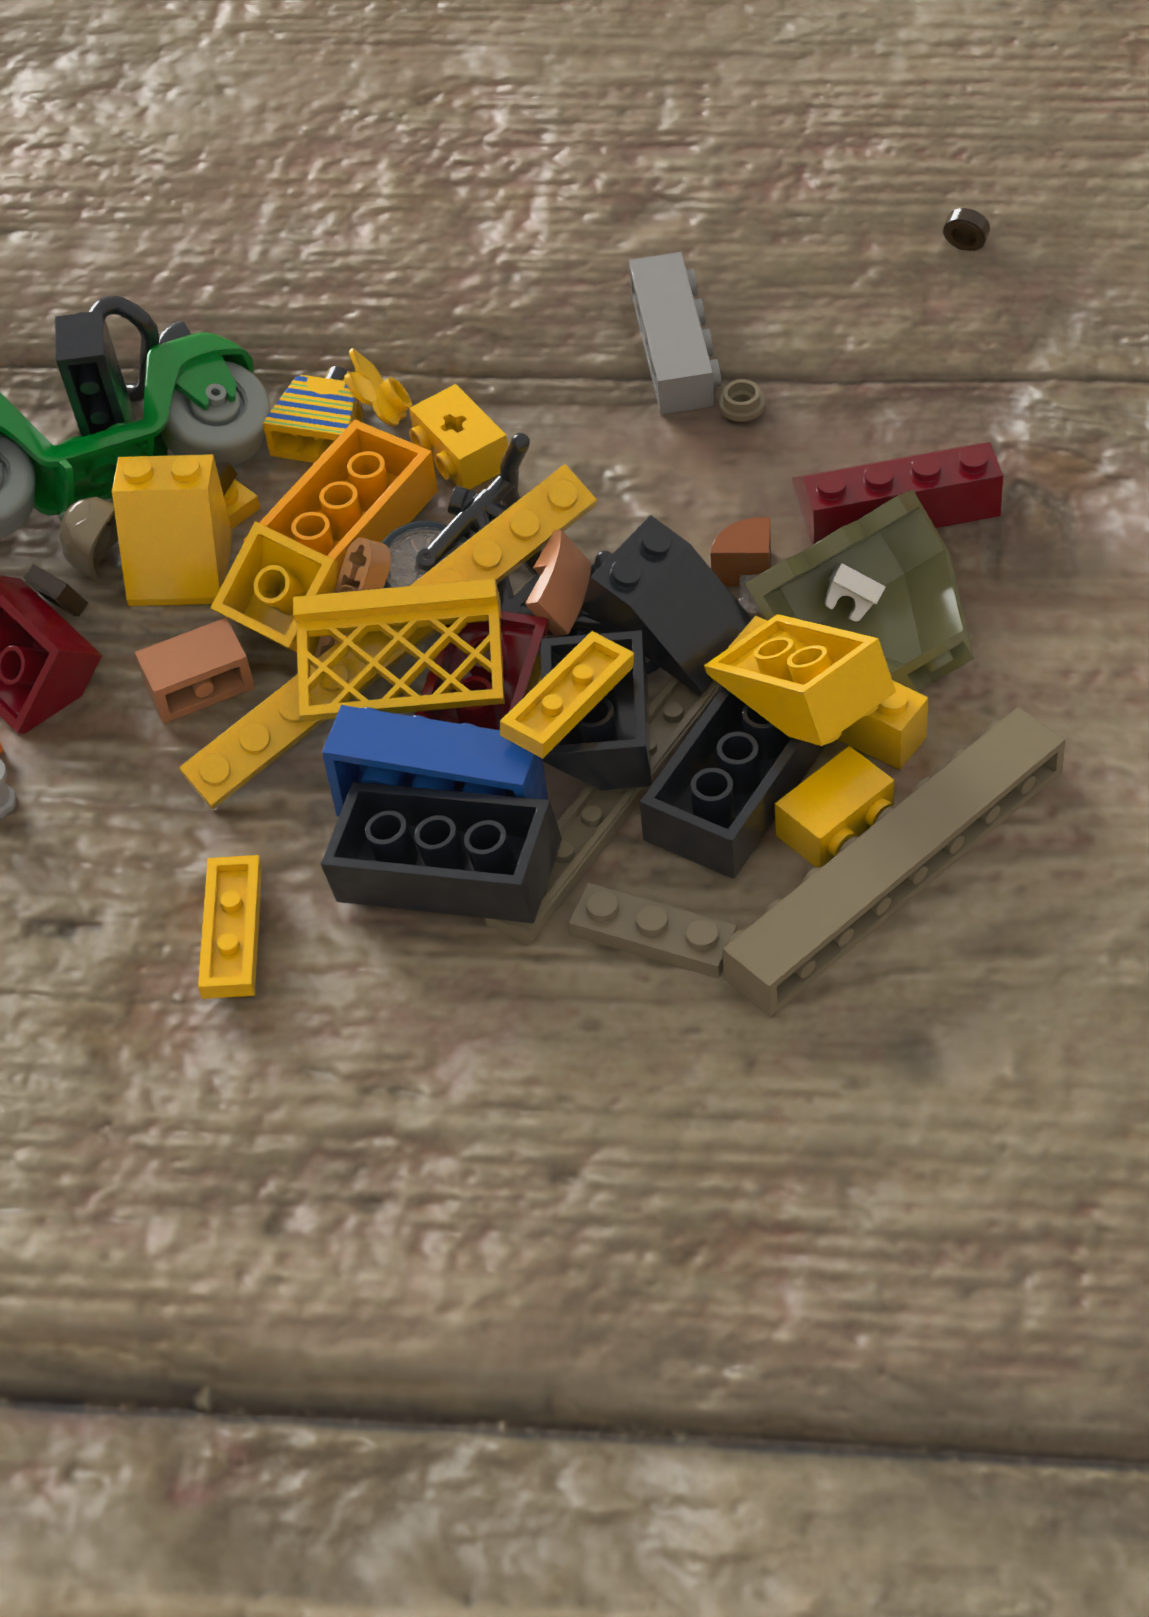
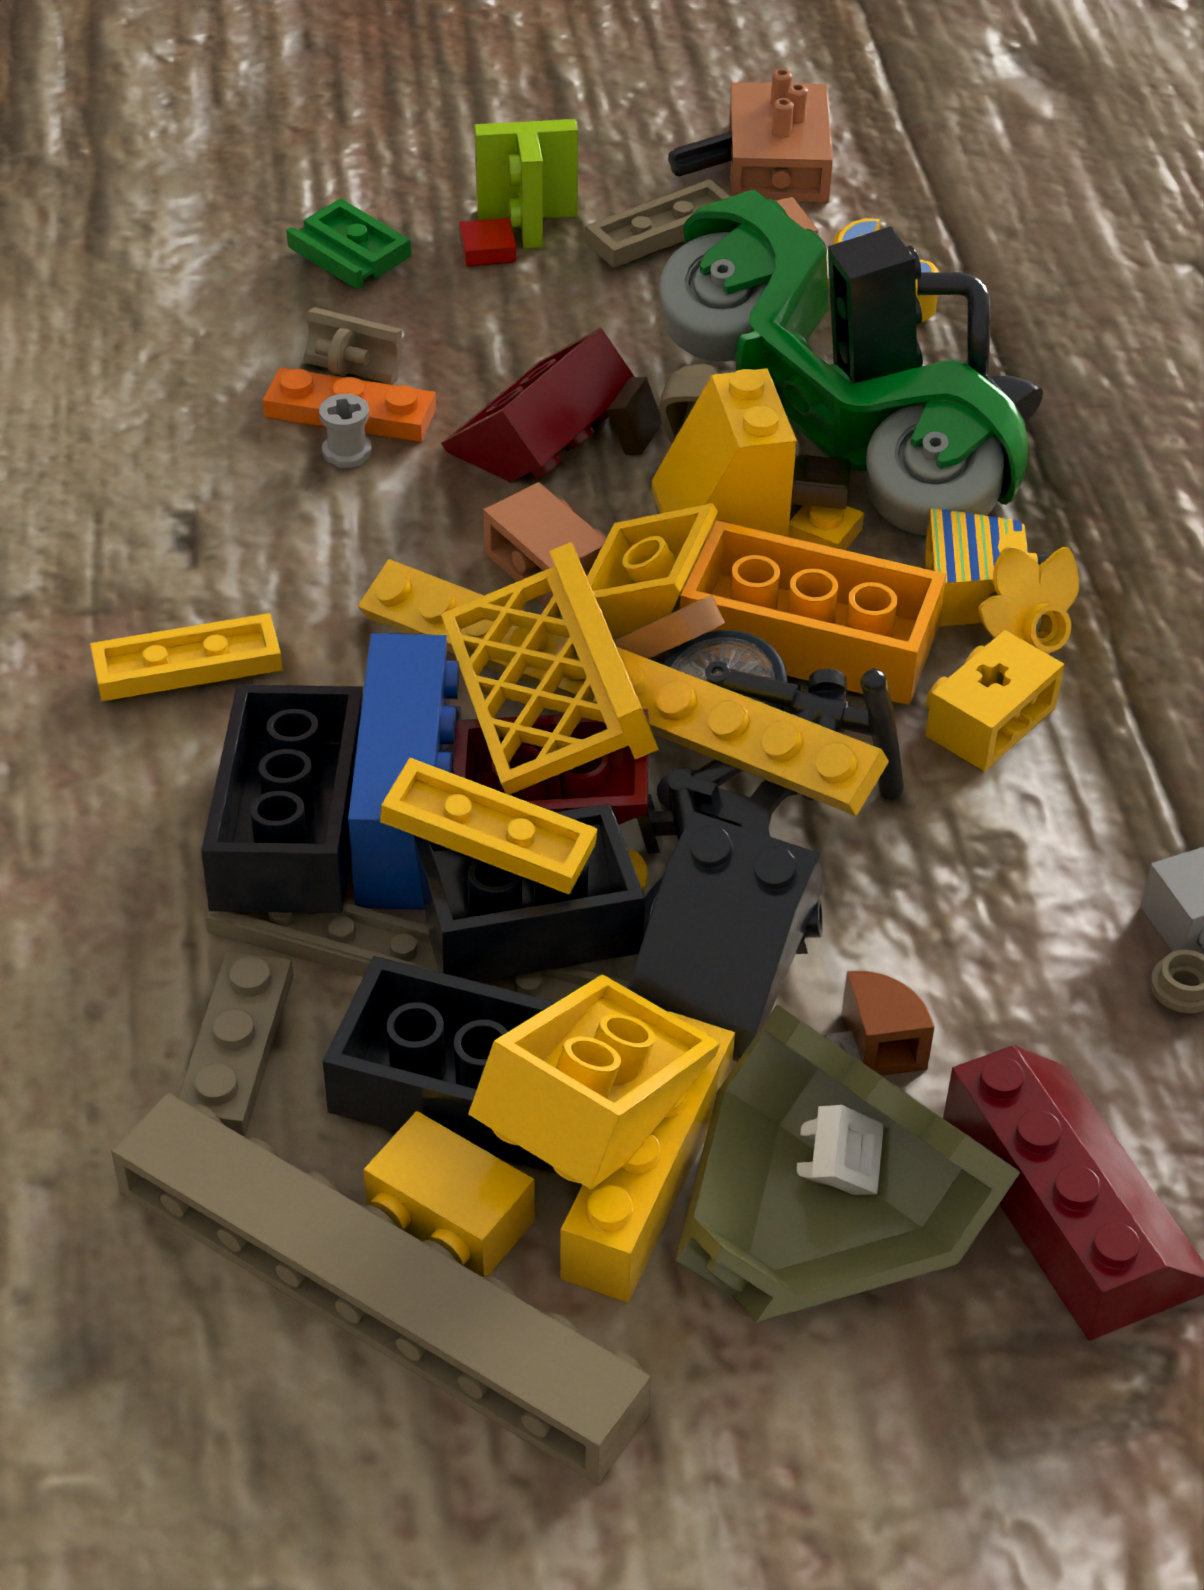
camera: 70 degrees right, 5 degrees down
nougat slope [525,529,591,636] -> none

